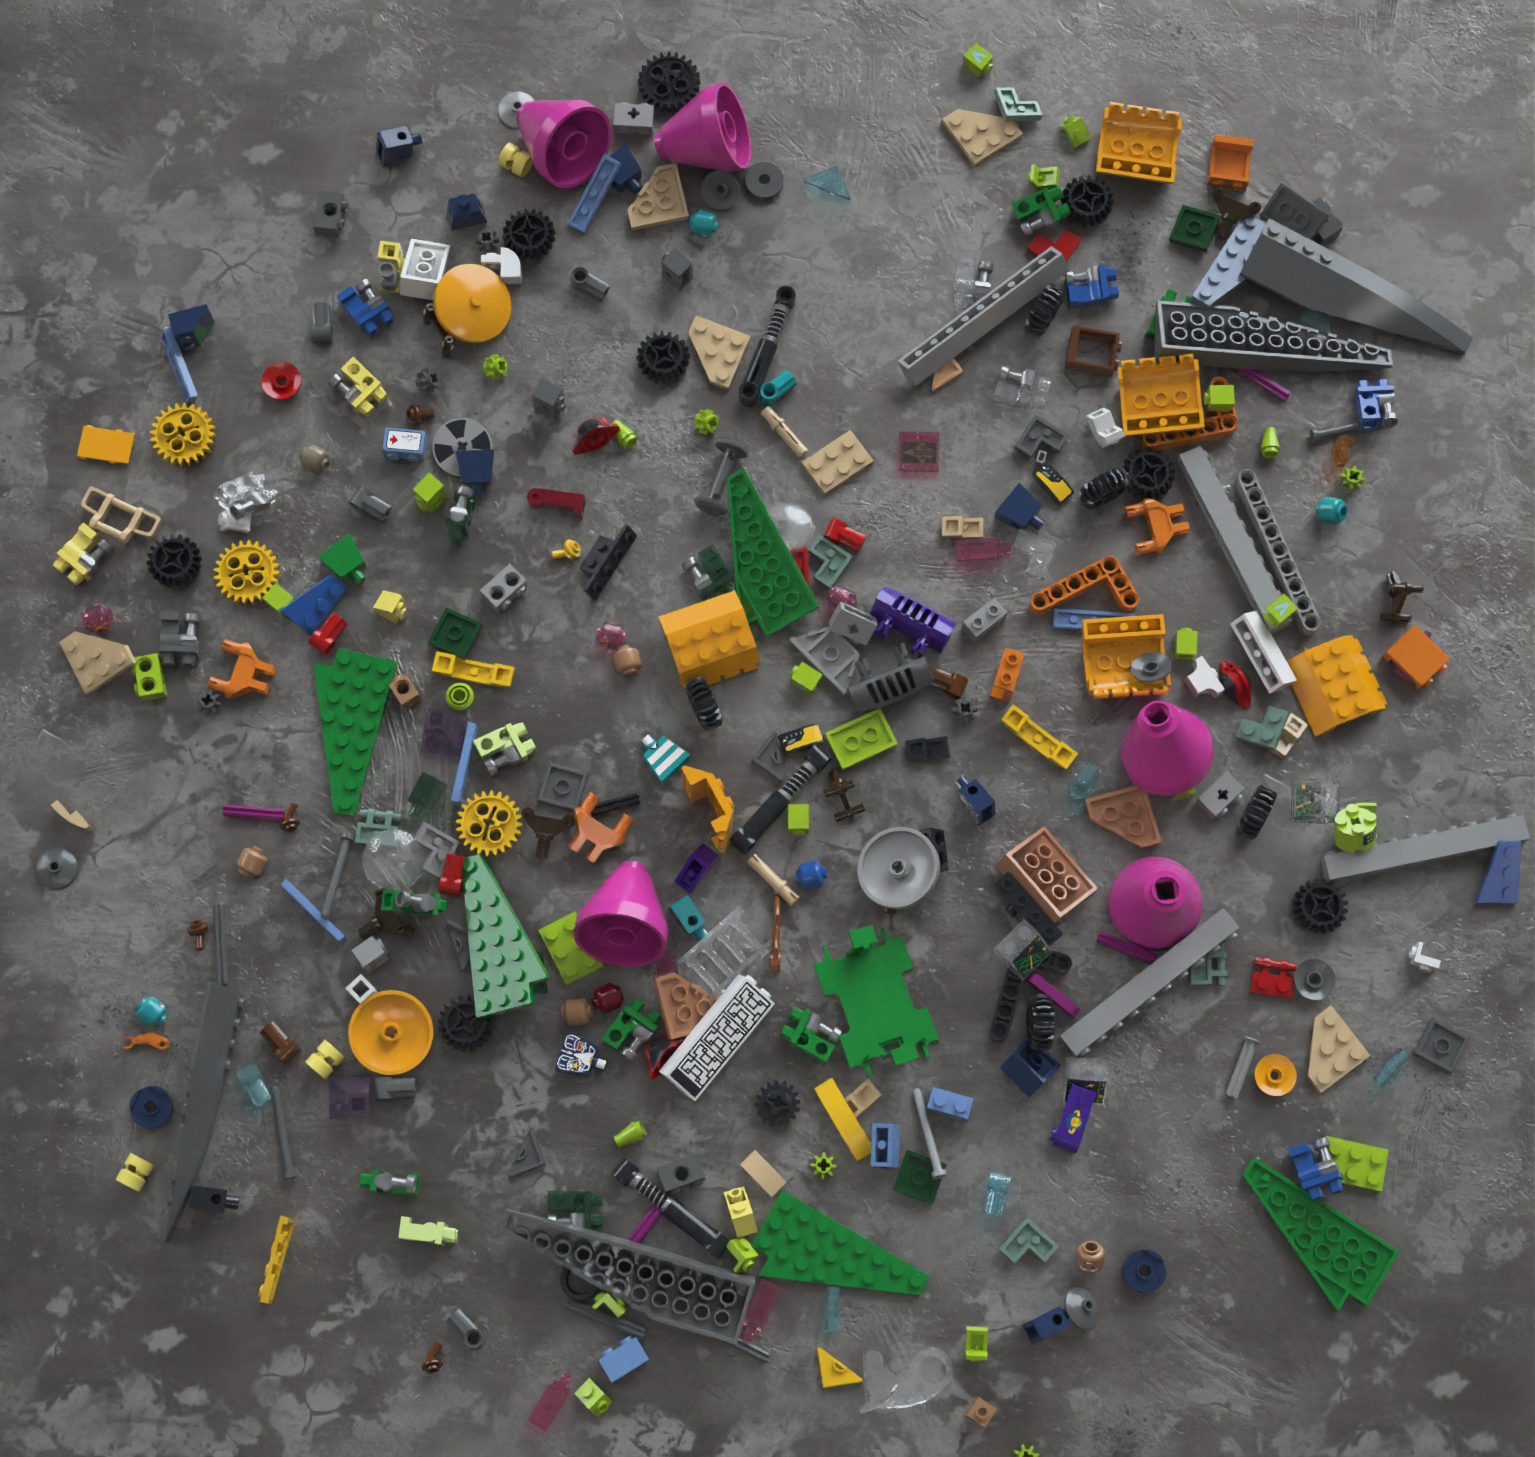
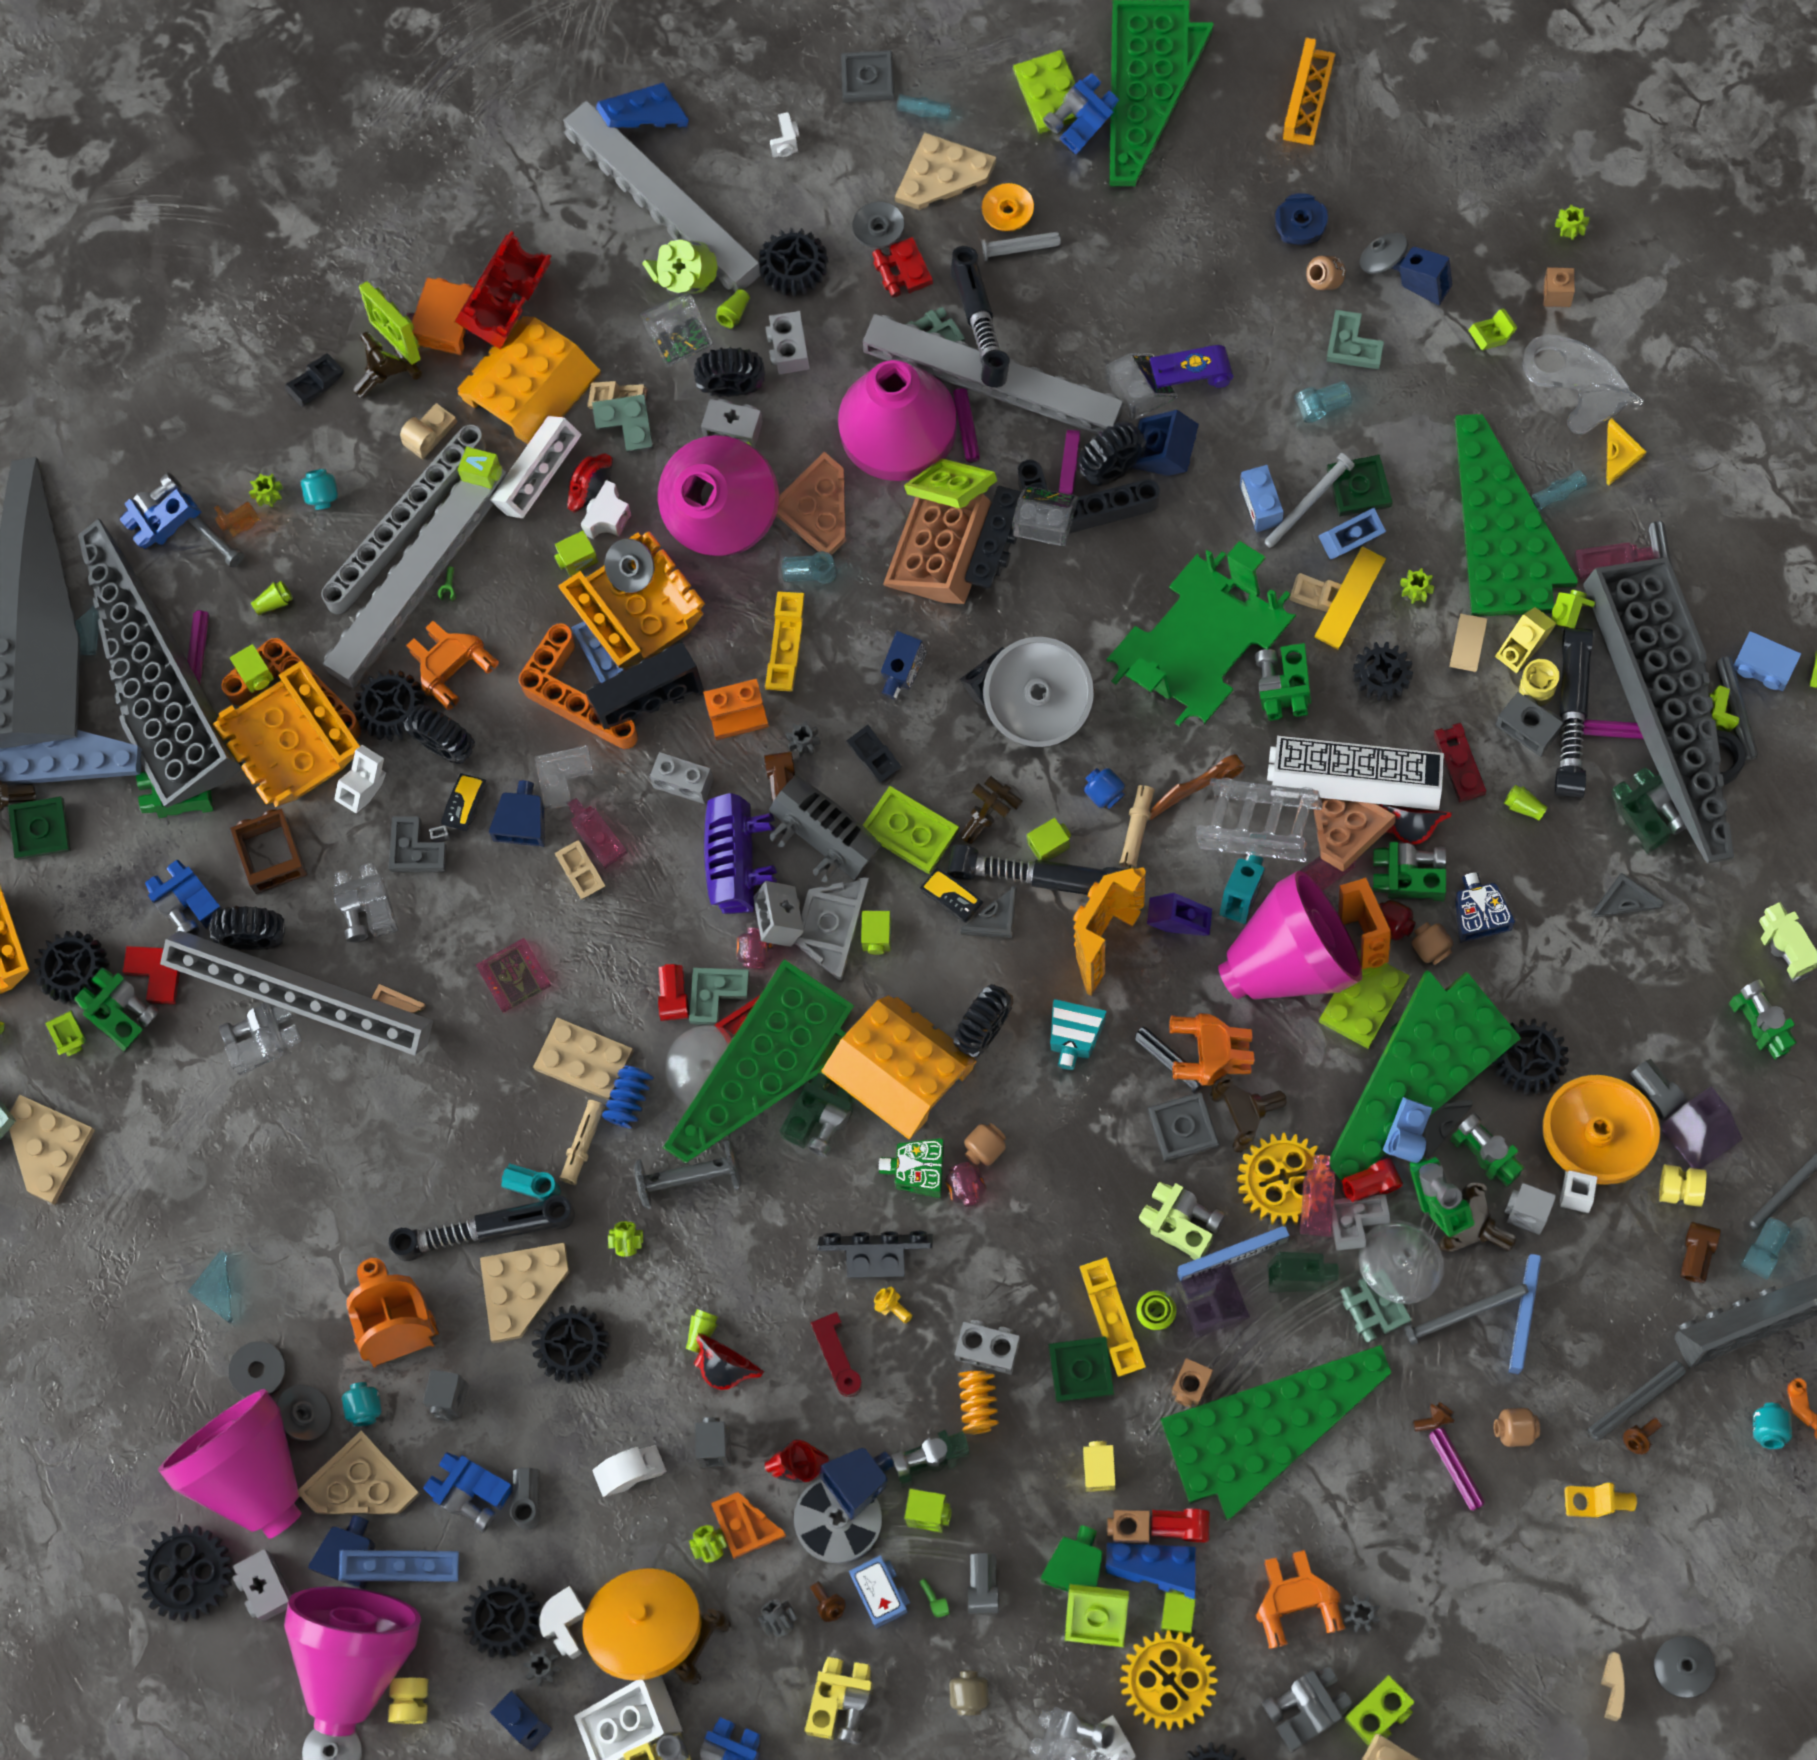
camera: 110 degrees left, 5 degrees down
none -> black slope [286,353,344,407]
none -> orange animal [346,1258,439,1368]
none -> lime plate [359,281,421,364]
none -> tan plate [400,403,457,459]
none -> blue hips [424,1452,513,1533]
none -> bright green hand [438,567,456,601]
none -> red piece [454,231,551,349]
none -> black wedge [585,642,705,730]
none -> white brick [592,1445,667,1497]
none -> blue piece [602,1065,654,1129]
none -> orange wing [711,1492,786,1559]
none -> lime cone [716,289,750,328]
none -> red hat [765,1439,829,1483]
none -> light grey brick [766,311,810,374]
none -> green torso [879,1138,944,1198]
none -> lime plate [904,459,997,508]
none -> bright green hand [920,1578,950,1617]
none -> black piece [950,246,1010,388]
none -> light orange piece [958,1371,999,1434]
none -> lime tile [1065,1584,1129,1647]
none -> medium nougat brick [1108,1510,1149,1545]
none -> light orange fence [1283,38,1335,145]
none -> clear pink hinge [1300,1155,1335,1237]
none -> orange panel [1338,878,1391,969]
none -> medium blue plate [1383,1097,1432,1163]
none -> dark red plate [1434,723,1486,803]
none -> hips [1450,1112,1525,1187]
none -> light yellow wheel [1519,659,1559,706]
none -> yellow bracket [1565,1483,1637,1518]

